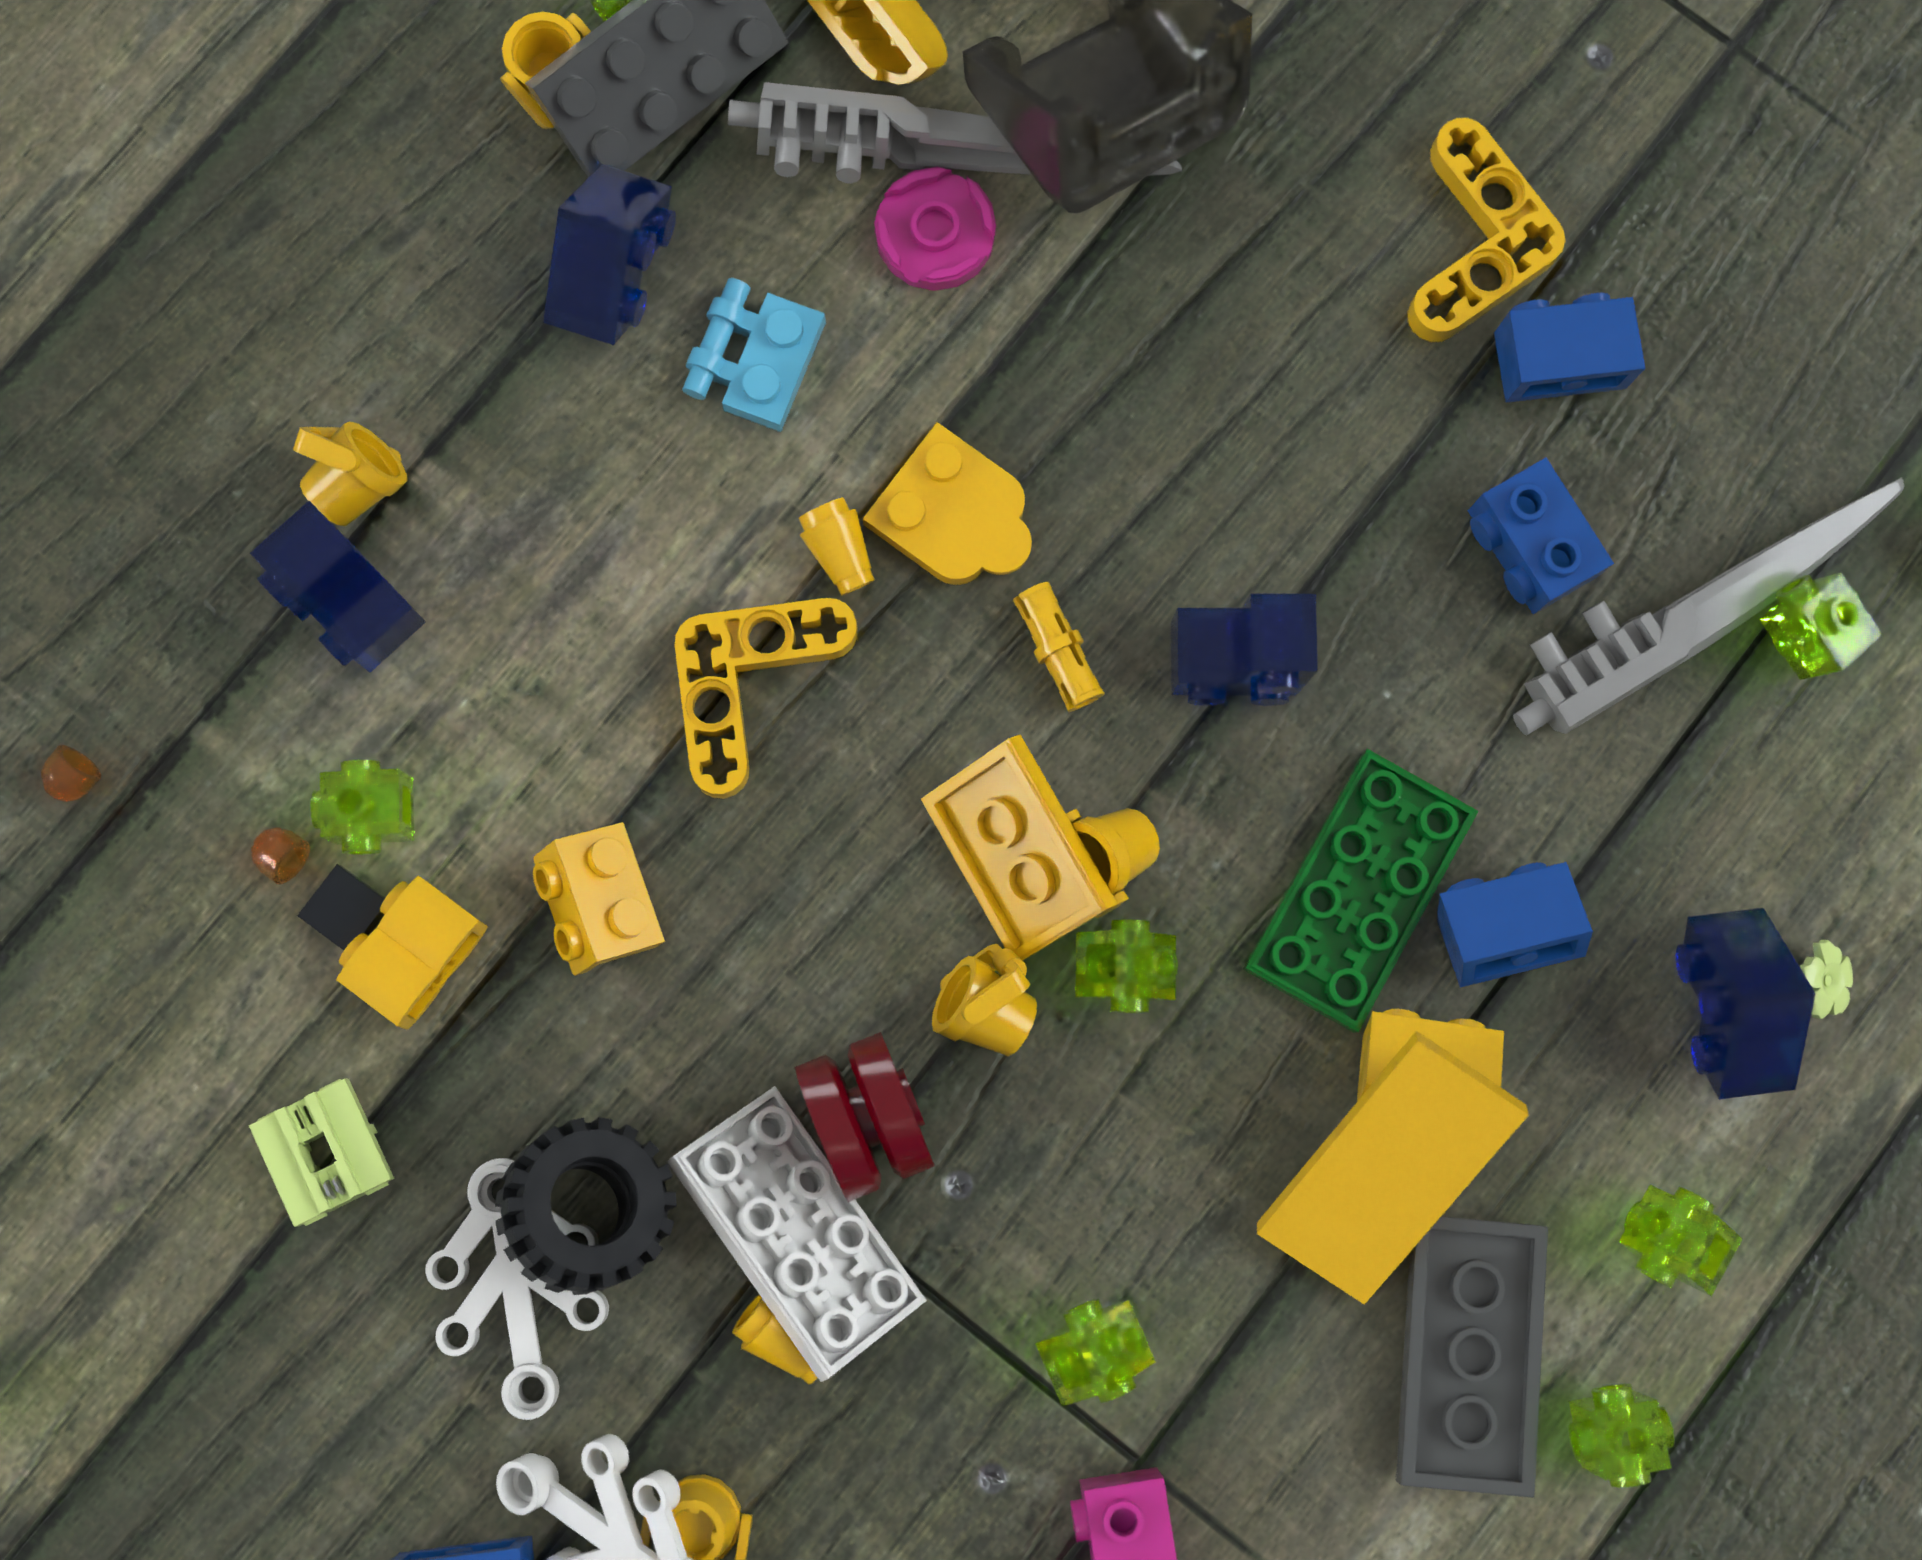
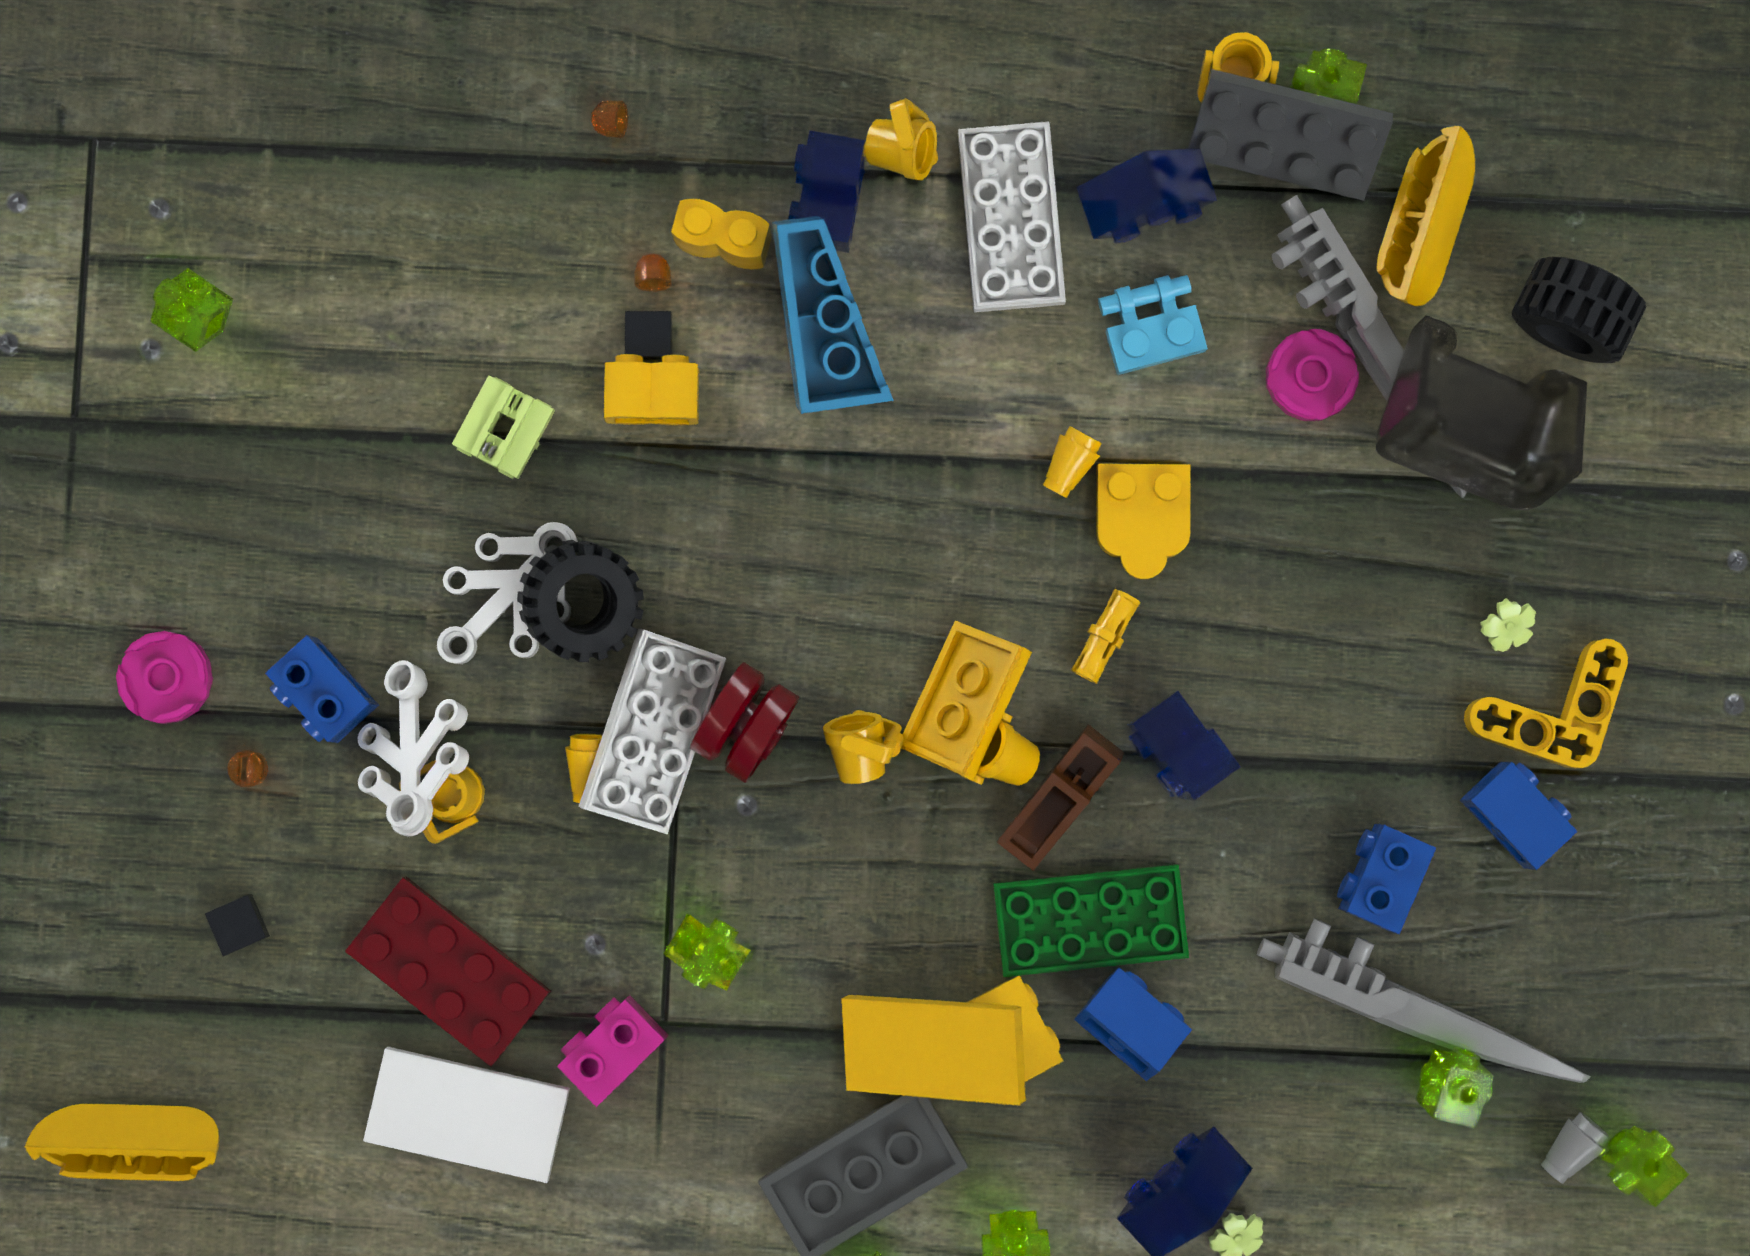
camera: 60 degrees right, 5 degrees up
clear neon green brick [310,760,414,855] -> none
yellow bracket [533,822,665,976] -> none
yellow beam [675,598,858,799] -> none
clear neon green brick [1075,919,1178,1013] -> none
none -> yellow brick [671,199,772,269]
none -> dark azure wedge [772,216,894,414]
none -> white tile [958,122,1066,312]
none -> reddish brown slope [997,724,1124,871]
none -> yellowish green plant [1480,598,1536,652]

